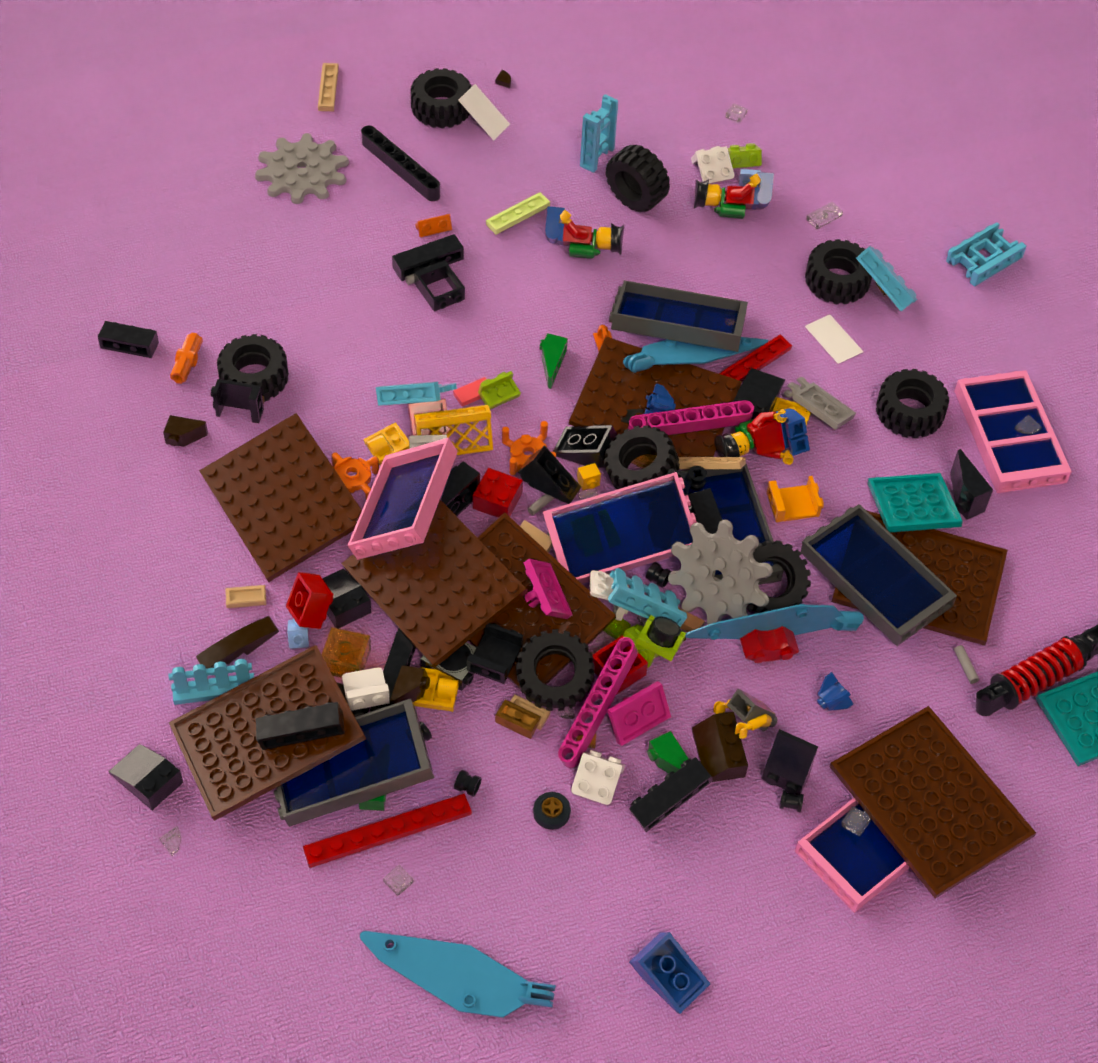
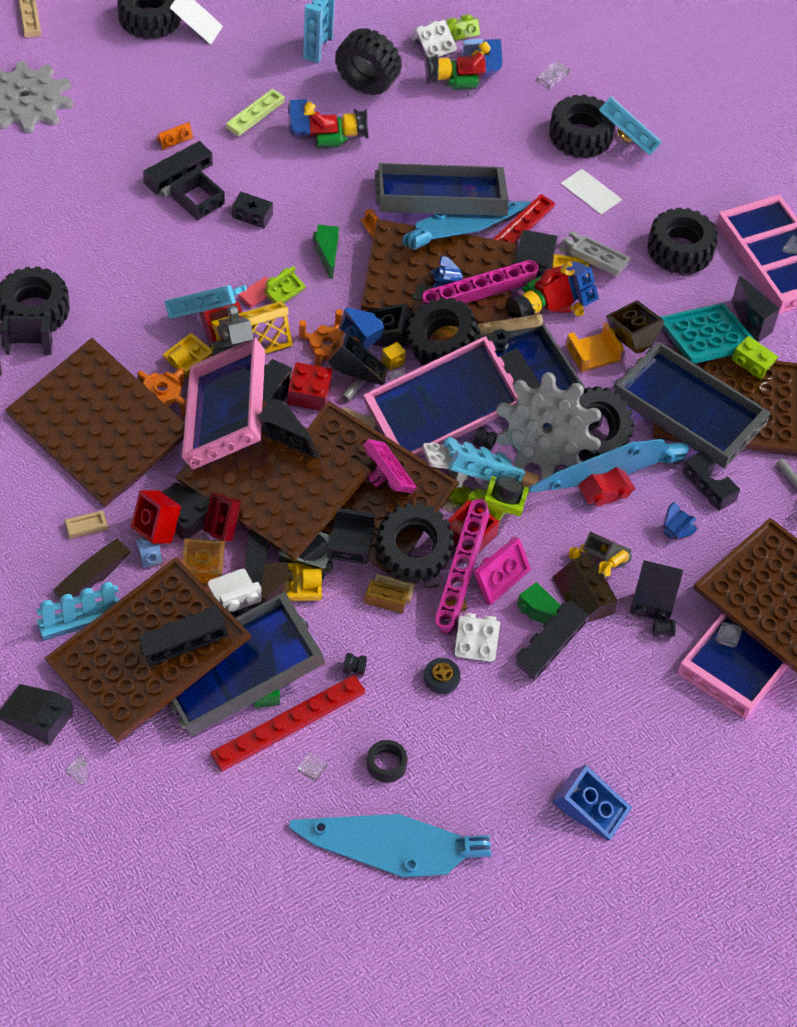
camera: 15 degrees left, 0 degrees up
black beam [361,125,440,201] -> none
medium azure fence [946,222,1026,287] -> none
none -> dark red brick [203,492,241,541]
none -> brick [217,305,254,344]
none -> black brick [232,191,273,229]
none -> black slope [258,398,318,459]
none -> blue slope [339,307,384,350]
none -> black tyre [367,740,408,783]
none -> dark brown slope [606,300,664,354]
none -> black arch [682,450,740,511]
none -> lime bracket [732,336,778,380]

